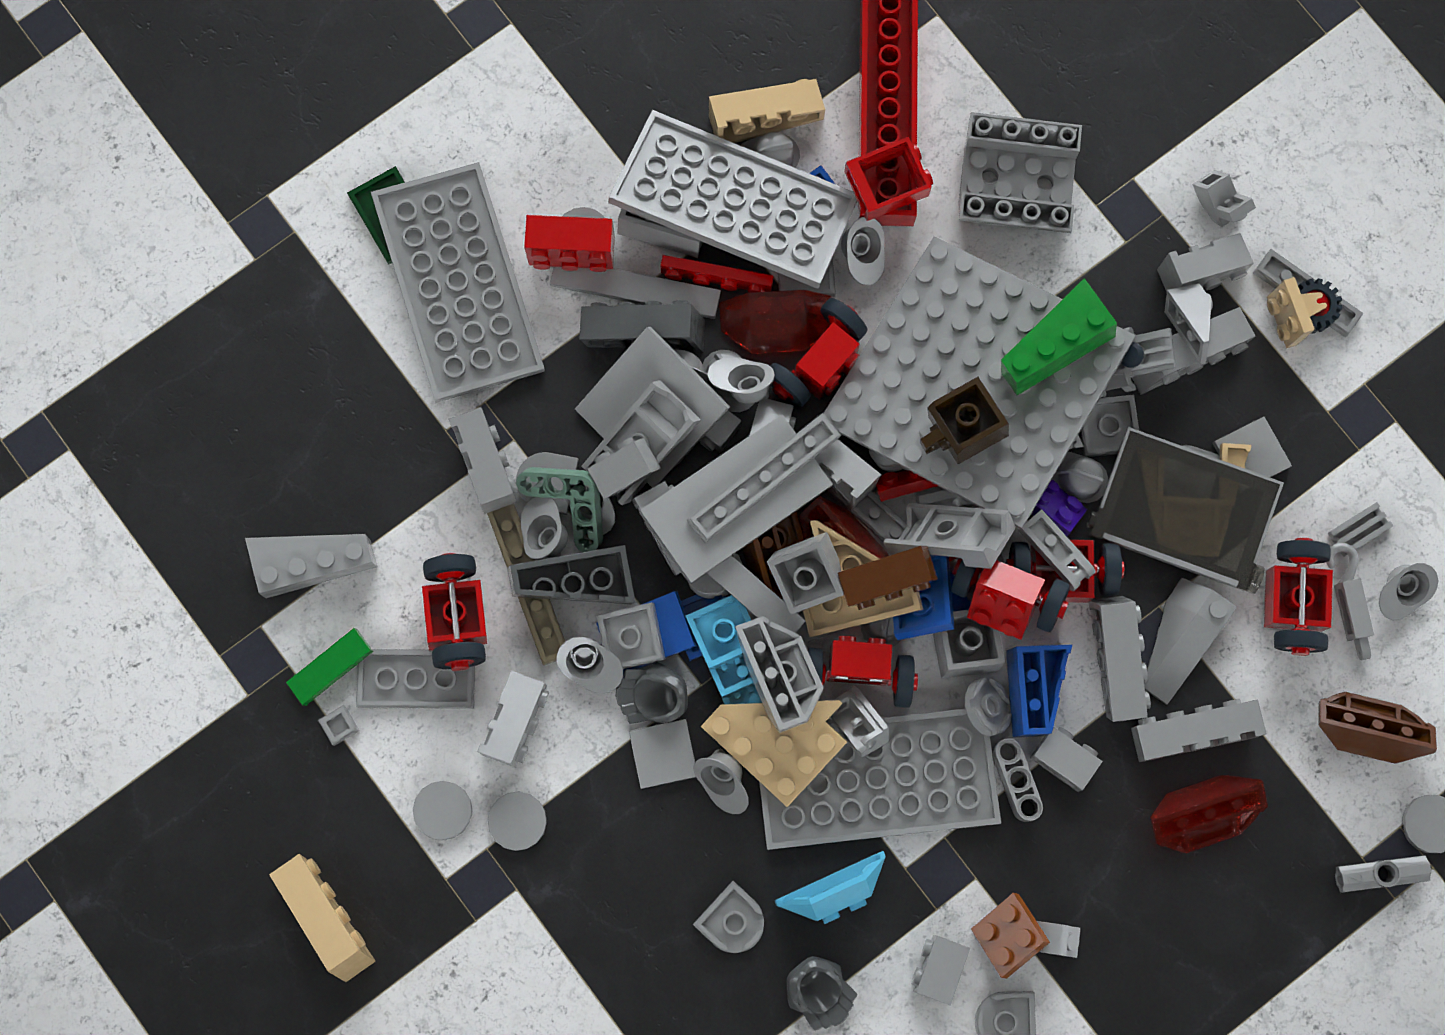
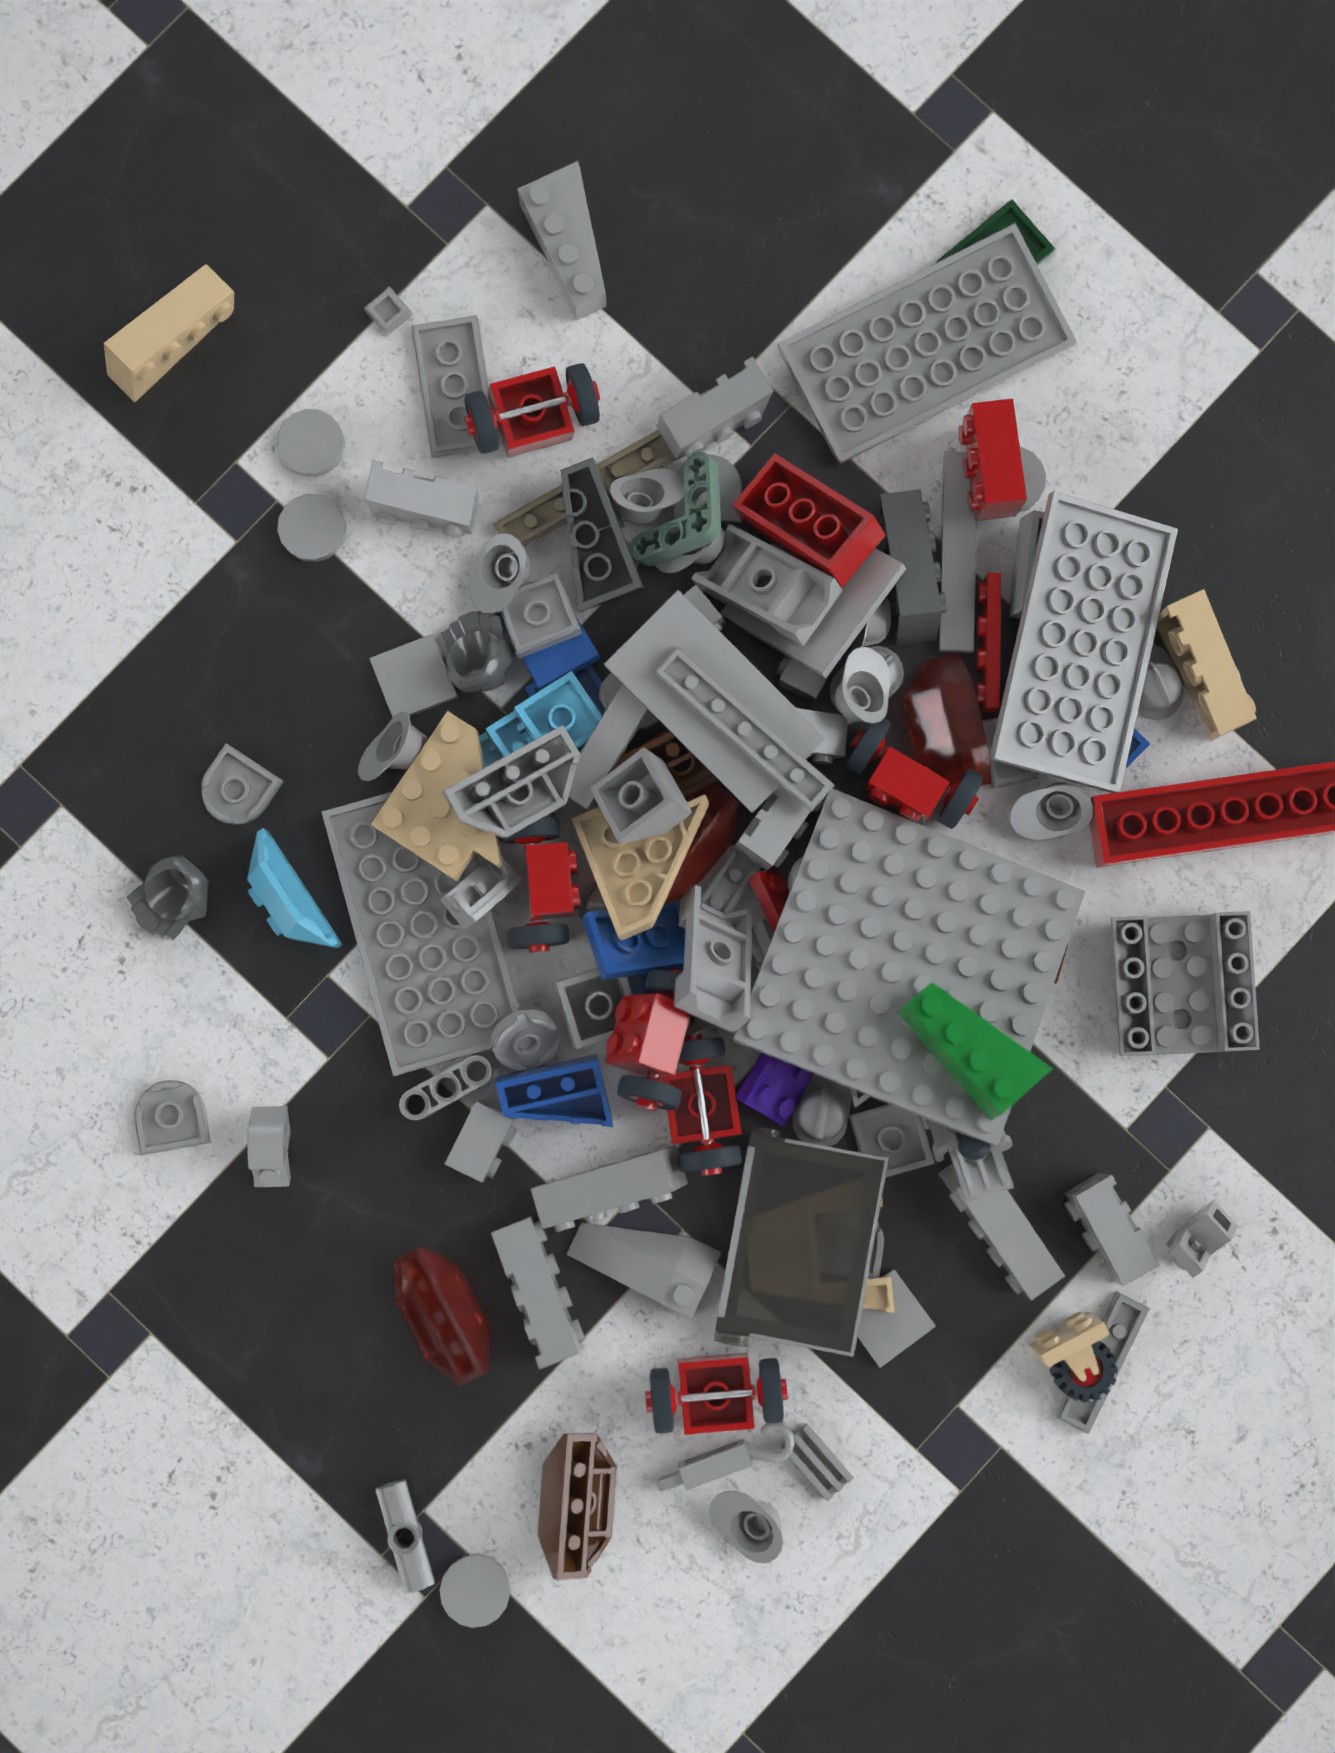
camera: 80 degrees right, 5 degrees up
green tile [286,628,374,706] -> none
light grey brick [587,437,661,499] -> none
reddish brown brick [838,546,938,610] -> none
red window [844,137,933,221] -> none
light grey brick [911,935,970,1006] -> none
dark brown hinge [920,377,1009,464] -> none
dark orange plate [971,893,1050,979] -> none
light grey plate [1018,510,1095,591] -> none
light grey slope [1165,283,1213,365] -> none
none -> red brick [732,453,885,588]

